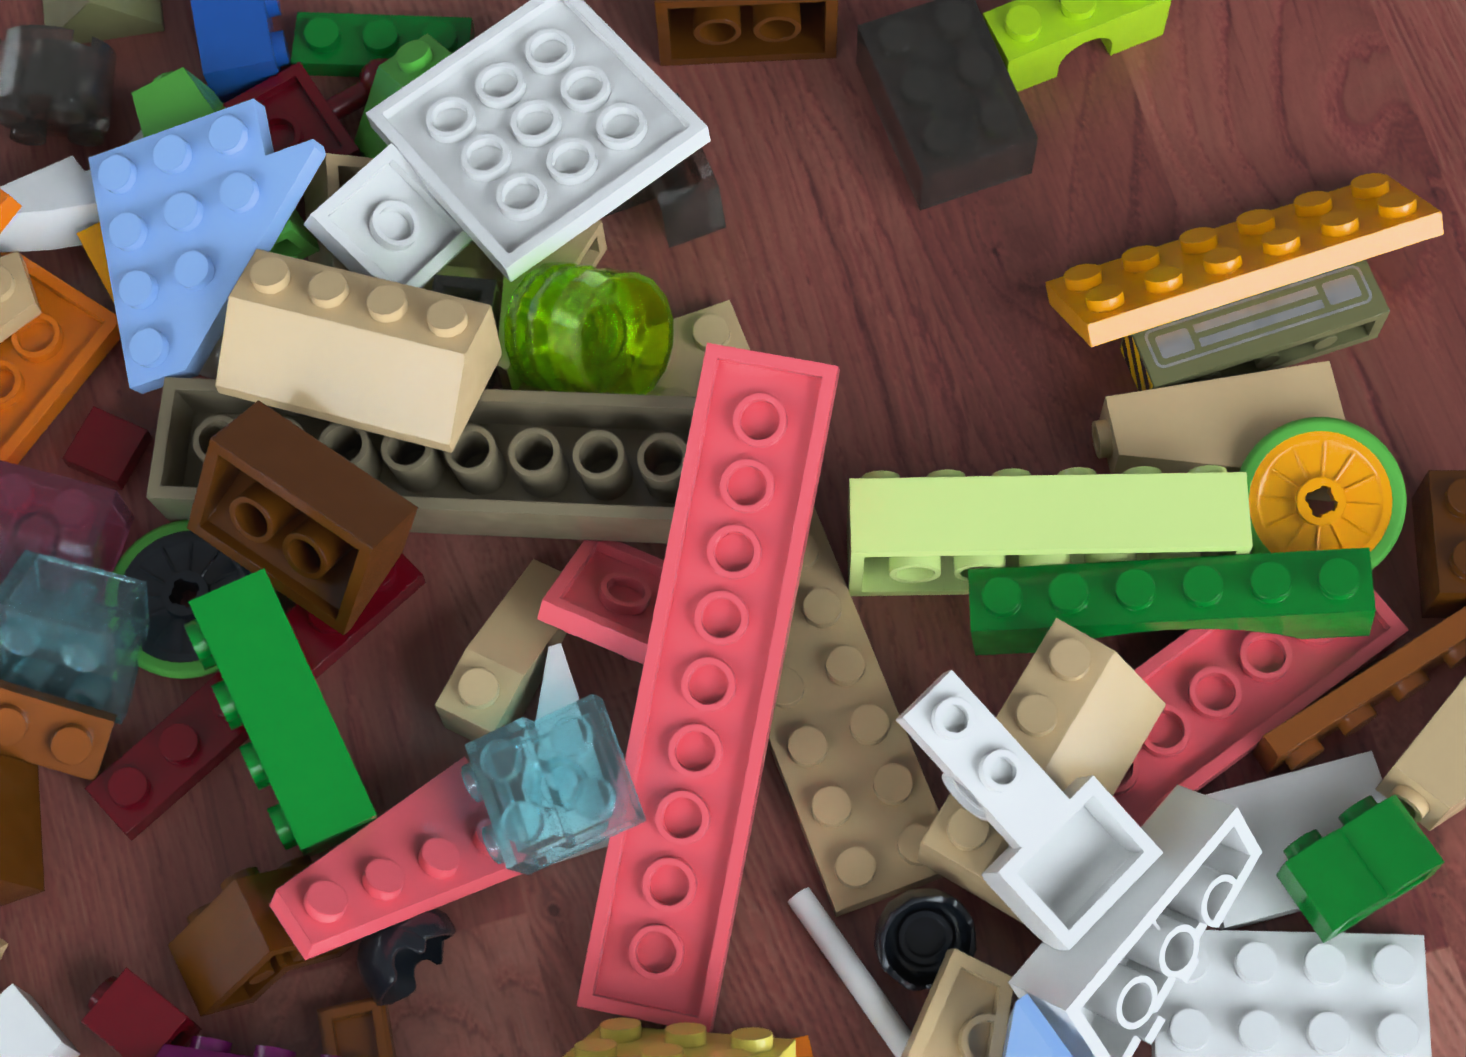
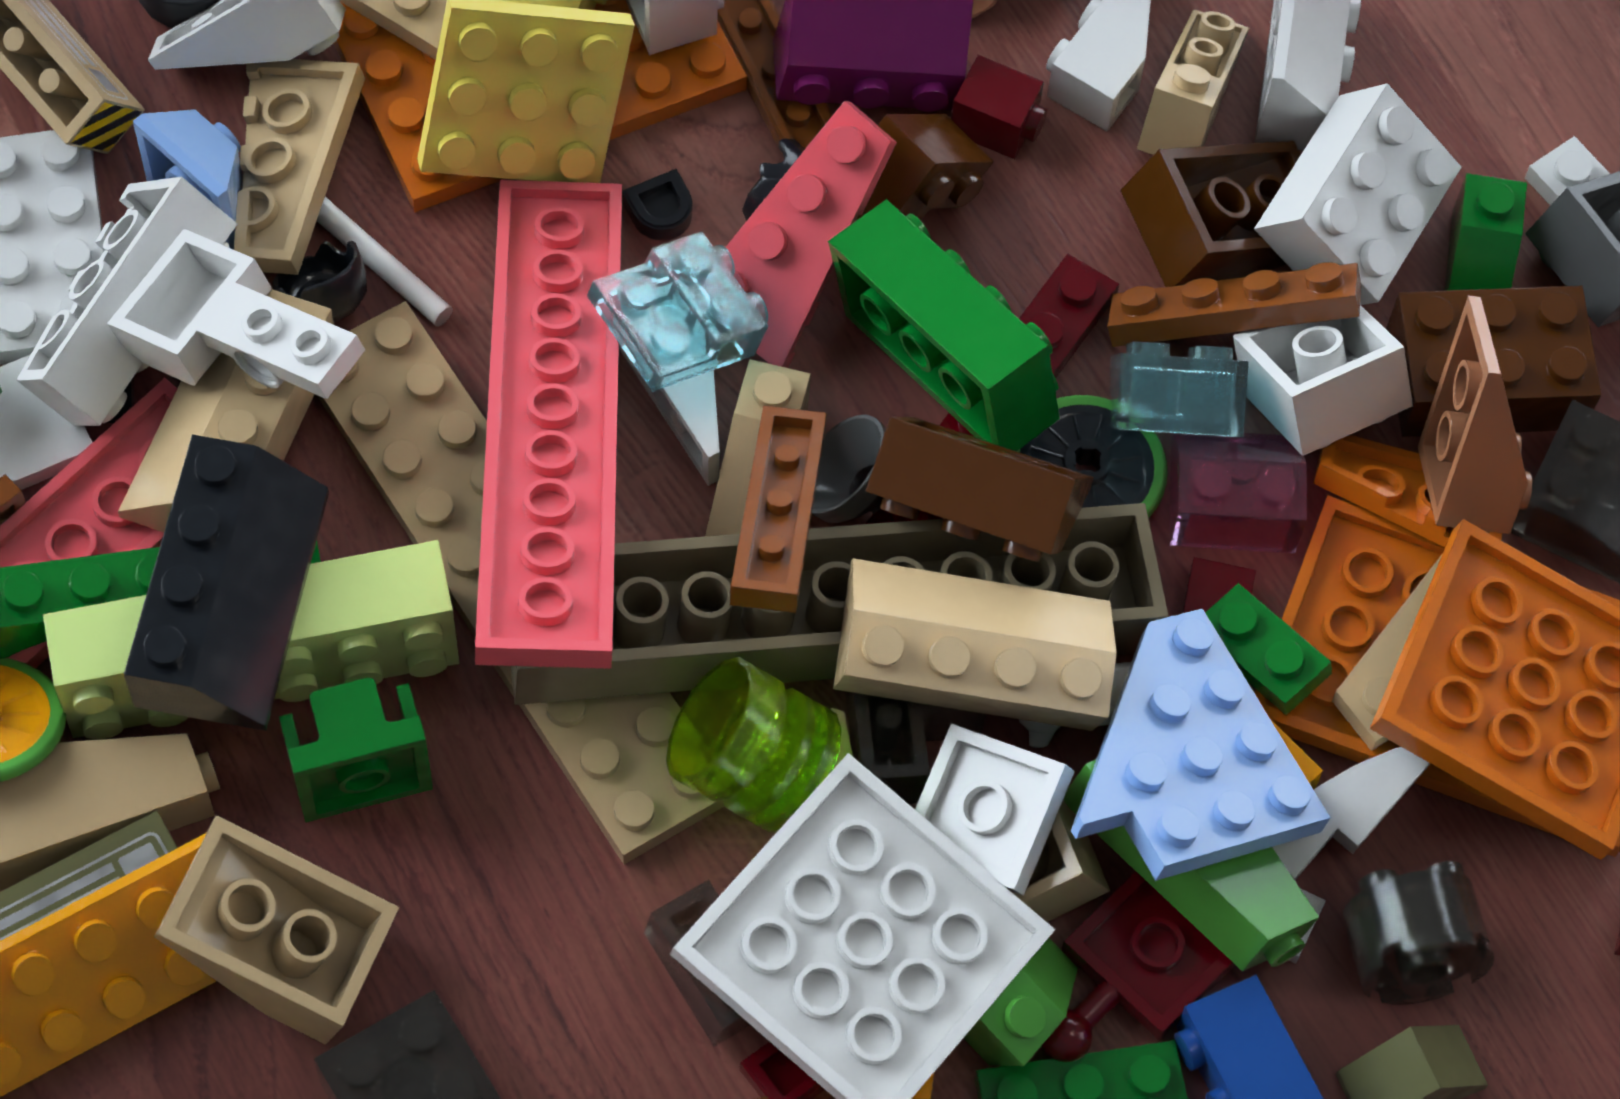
camera: 160 degrees right, 5 degrees down
coral plate [537,540,664,665] -> none
none -> black slope [124,434,329,731]
none -> tan slope [154,815,399,1045]
none -> green panel [279,677,433,823]
none -> black tile [622,169,692,240]
none -> dark orange plate [730,405,827,613]
none -> dark grey piece [812,415,886,523]
none -> green plate [1205,583,1332,715]

